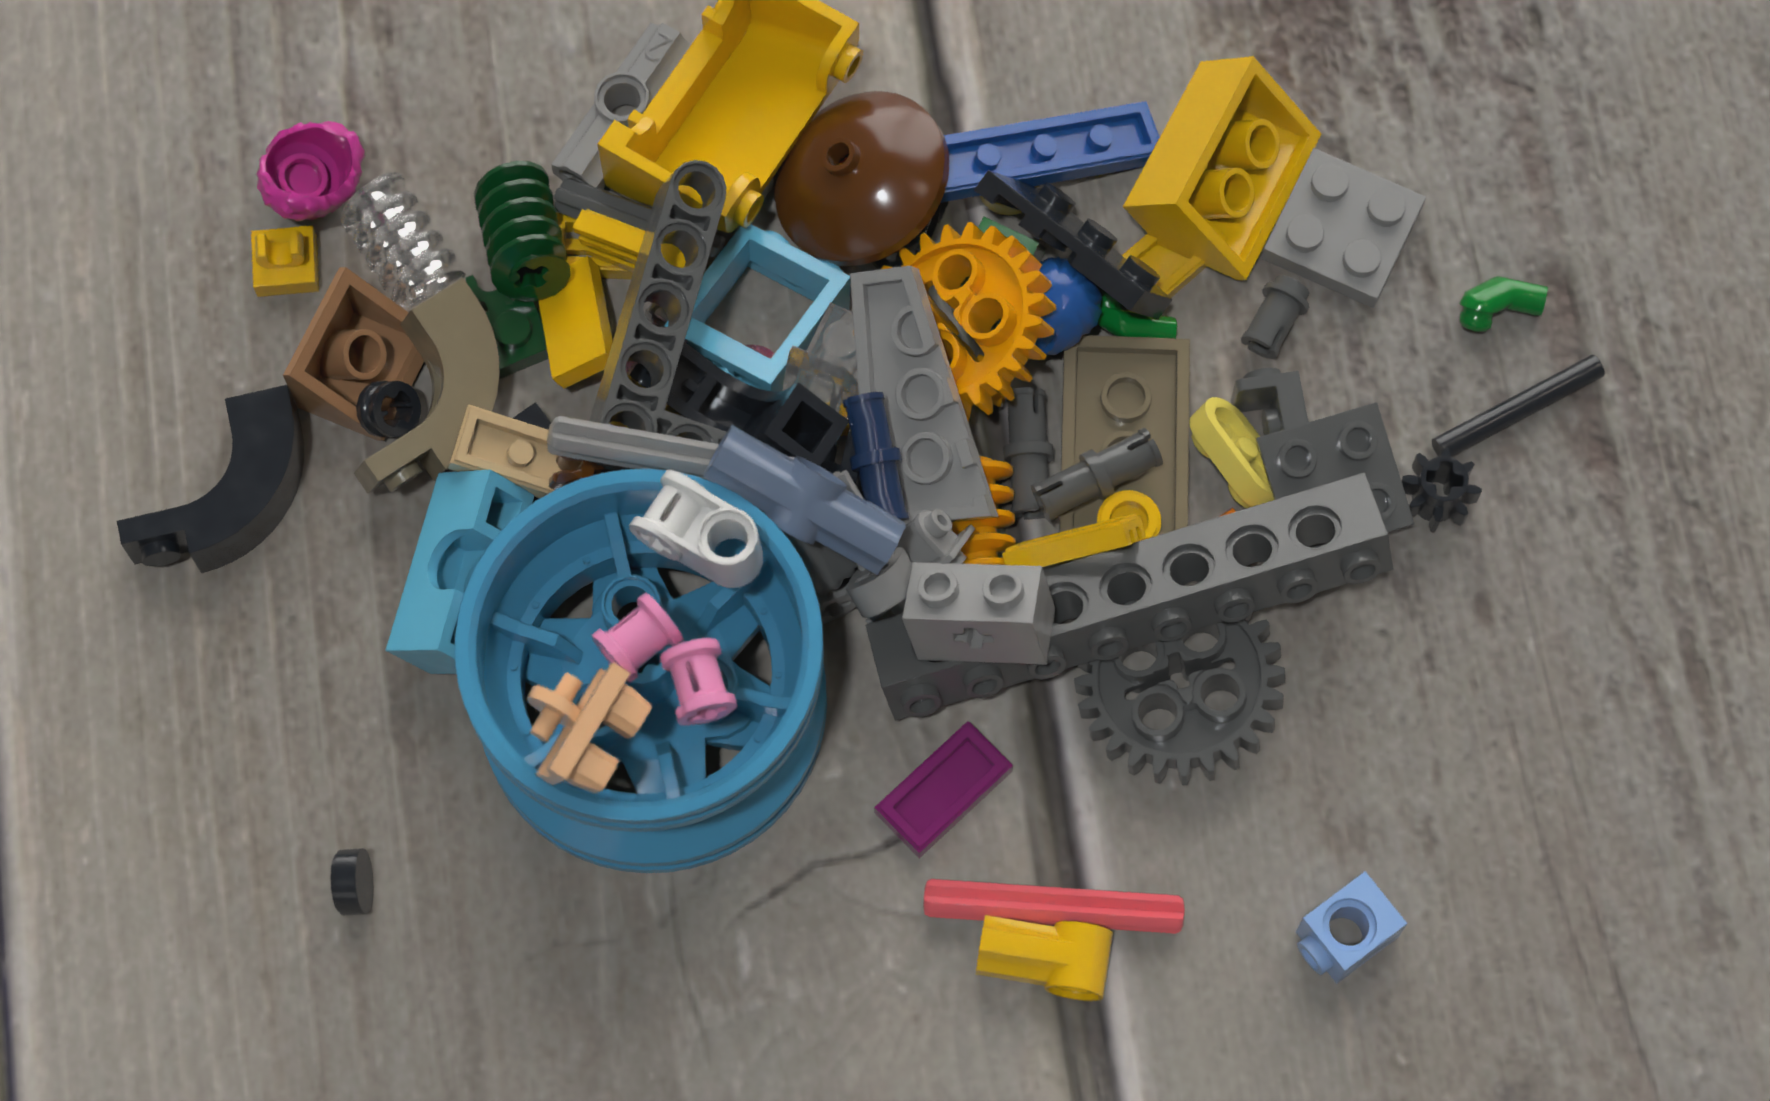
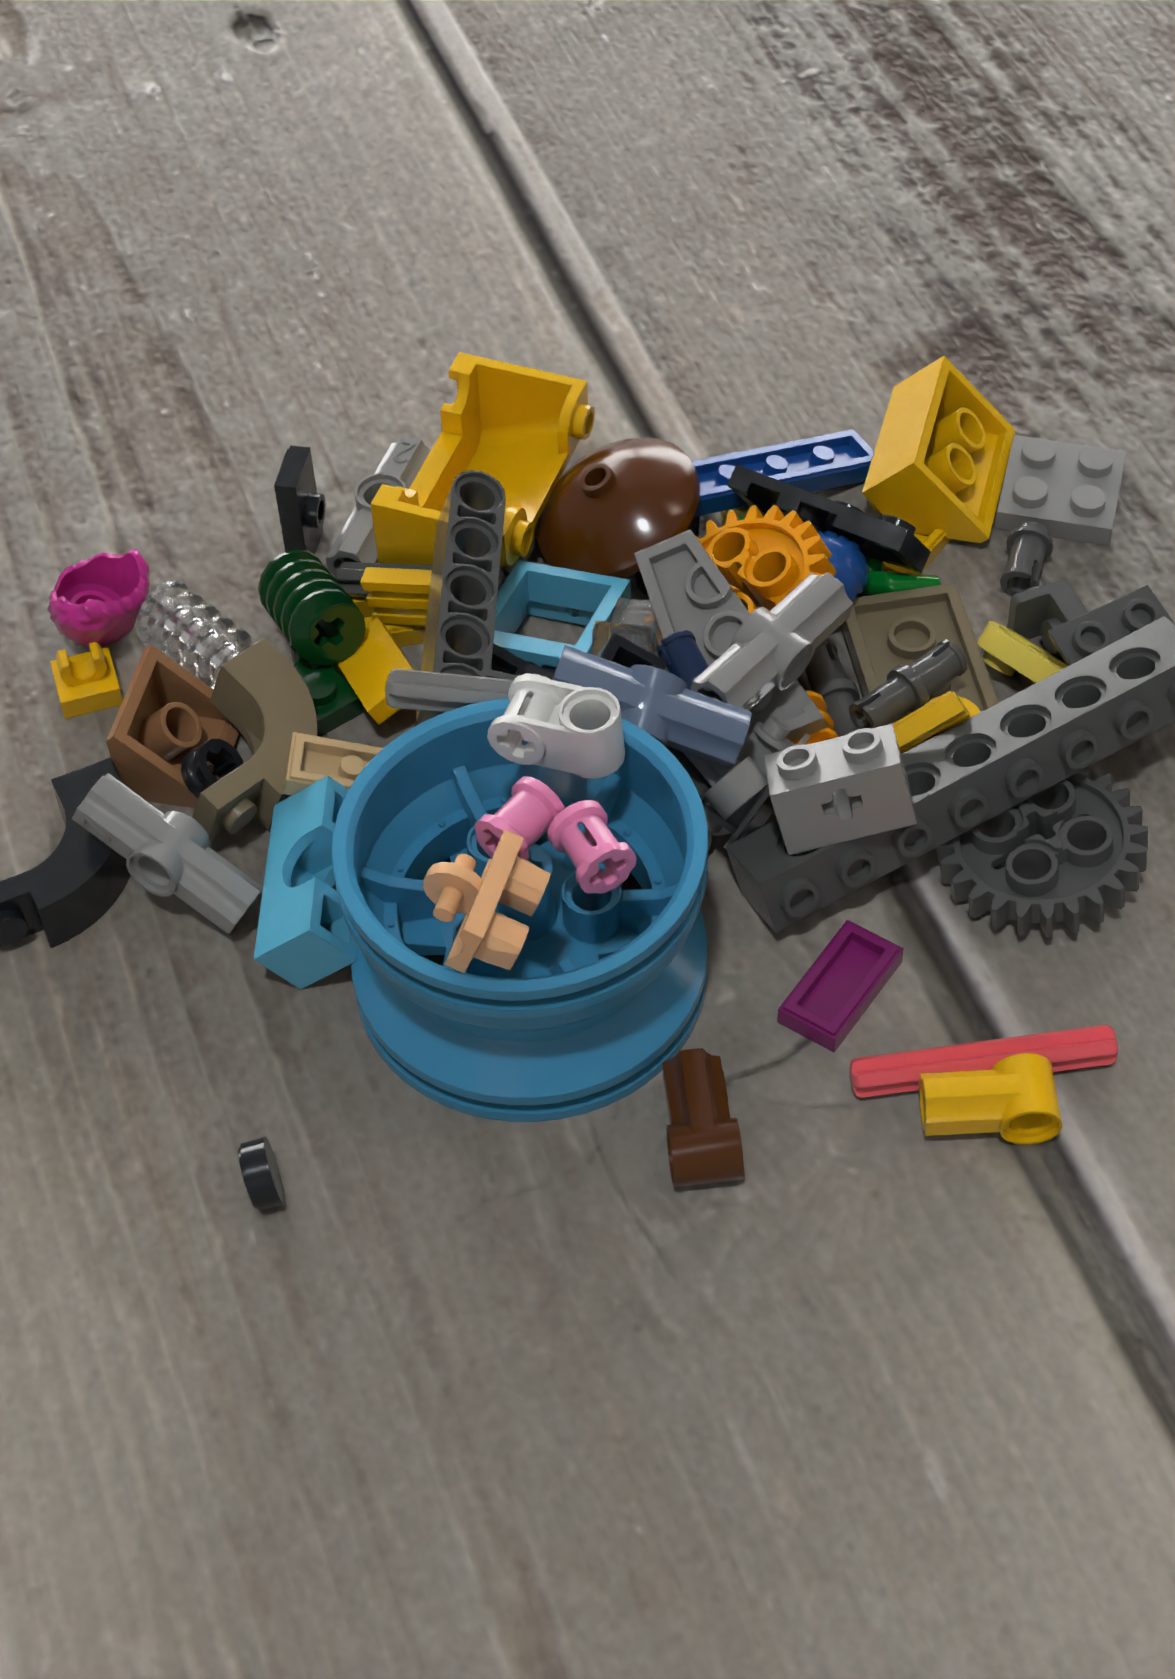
camera: 10 degrees left, 20 degrees down
none -> light grey piece [72,773,263,934]
none -> black plate [274,445,326,555]
none -> reddish brown piece [662,1048,744,1187]
none -> light grey piece [691,572,853,711]

